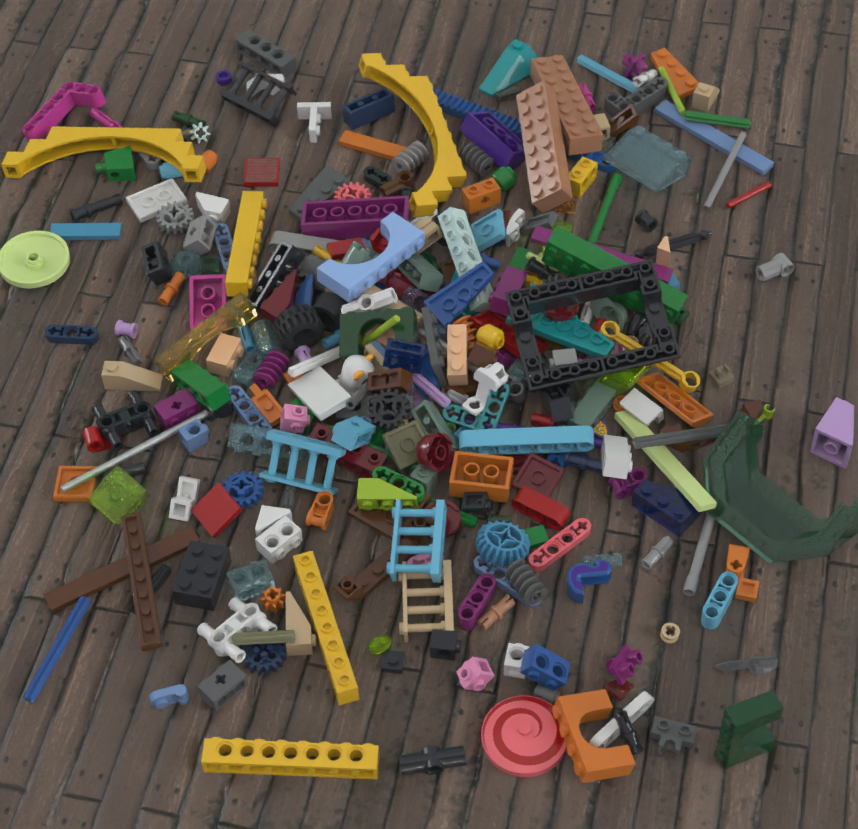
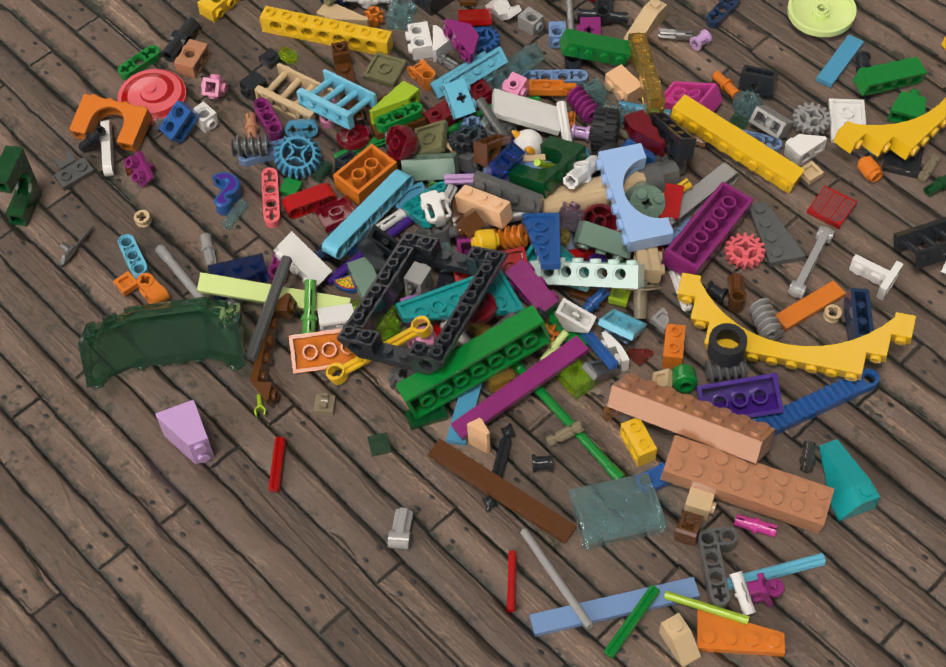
camera: 125 degrees right, 5 degrees up
light aqua gear [189,122,211,143] -> none
black beam [363,166,392,190] -> none
none -> green beam [118,45,161,80]
none -> nougat brick [174,39,210,79]
none -> red axle [268,437,286,492]
none -> dark azure beam [285,119,319,137]
none -> bright green pin [300,279,318,334]
none -> olive tile [362,52,408,88]
none -> clear green tile [367,432,391,457]
none -> reddish brown tile [428,438,576,544]
none -> magenta slope [442,19,479,64]
none -> light grey brick [518,6,544,37]
none -> dark tan axle [546,421,584,447]
none -> white slope [555,298,596,333]
none -> blue axle [581,329,619,370]
none -> tan plate [652,368,672,388]
none -> black piece [707,323,747,367]
none -> light grey piece [787,226,835,299]
none -> tan plate [801,161,824,185]
none -> tan bush [823,304,842,323]
none -> green brick [853,57,927,96]

